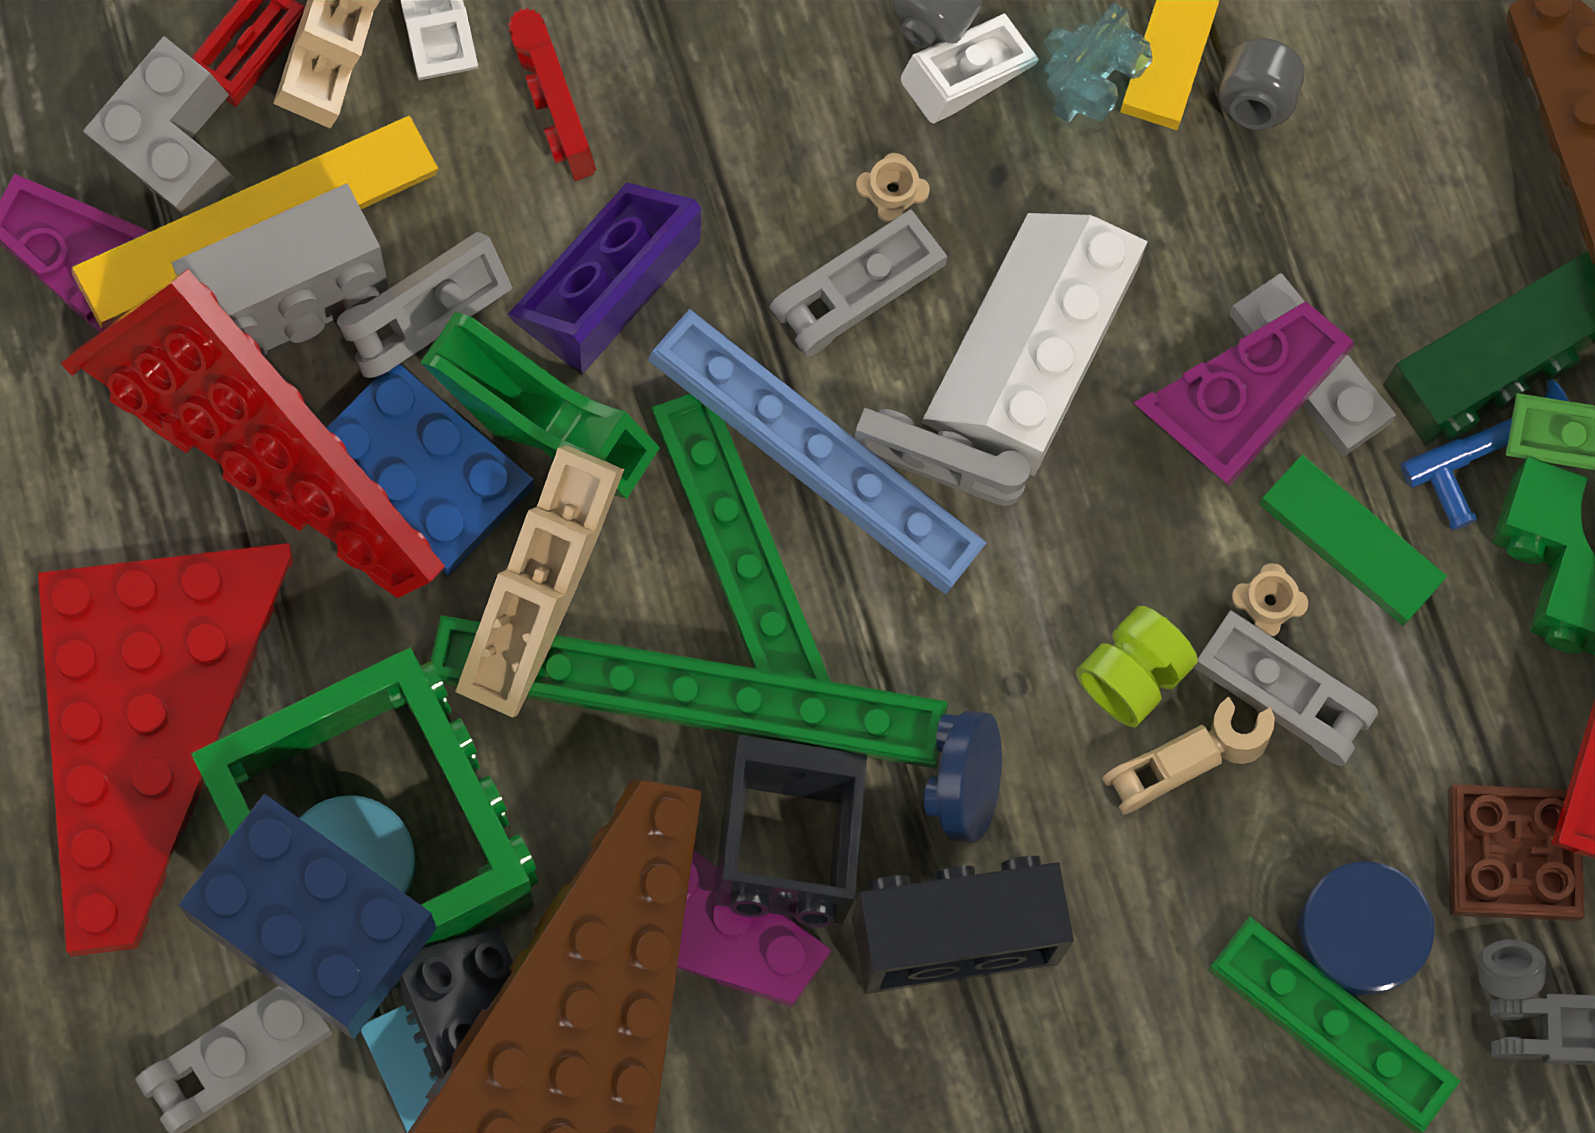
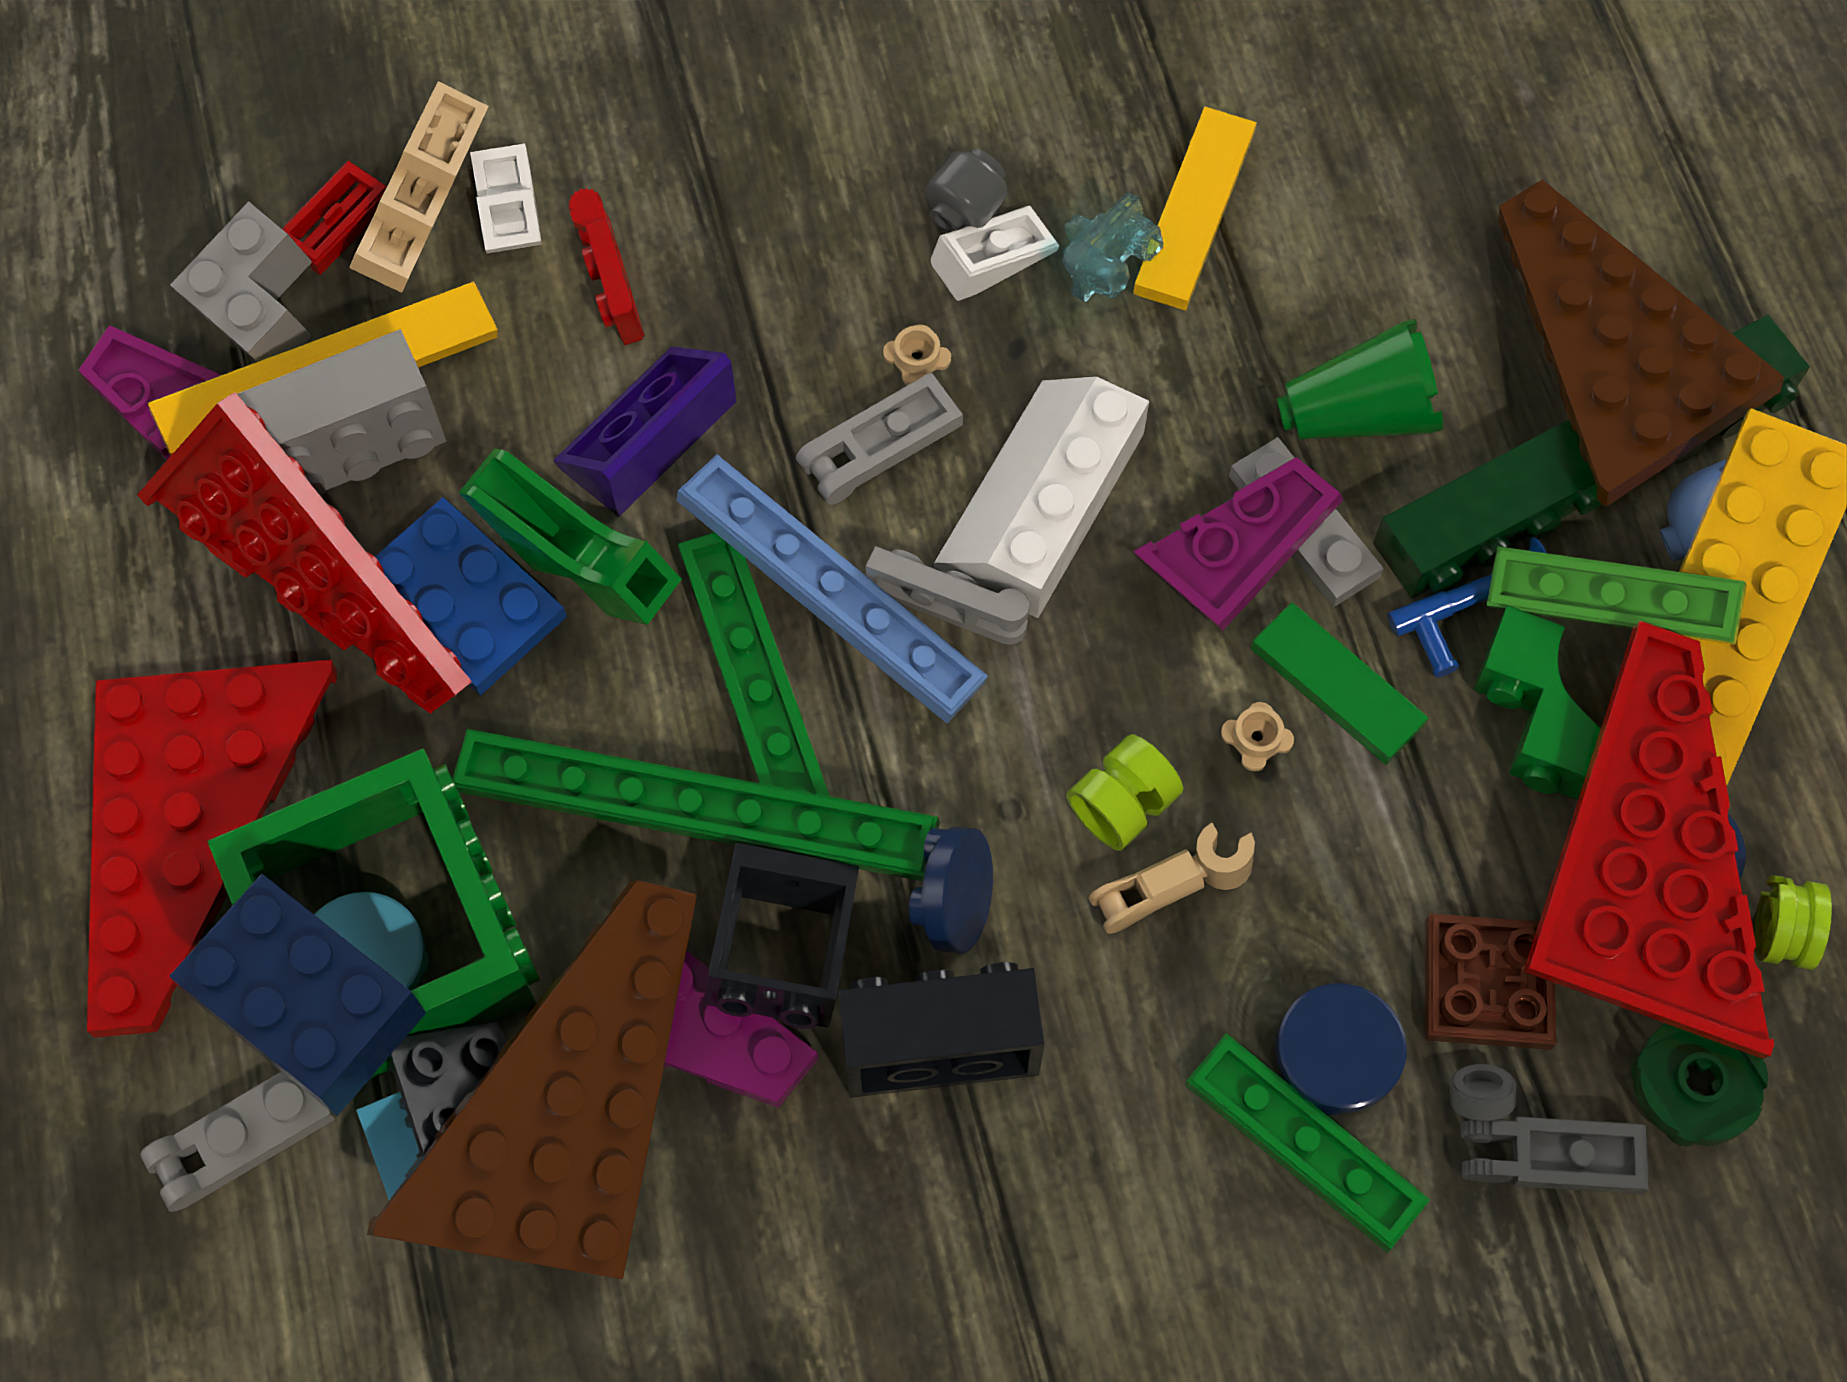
camera: 10 degrees right, 5 degrees down
light grey plate [337,232,513,378] -> none
tan slope [455,445,624,718] -> none
light grey plate [1194,610,1378,766] -> none
dark grey head [1219,38,1304,130] -> none
none -> green cone [1276,319,1444,439]

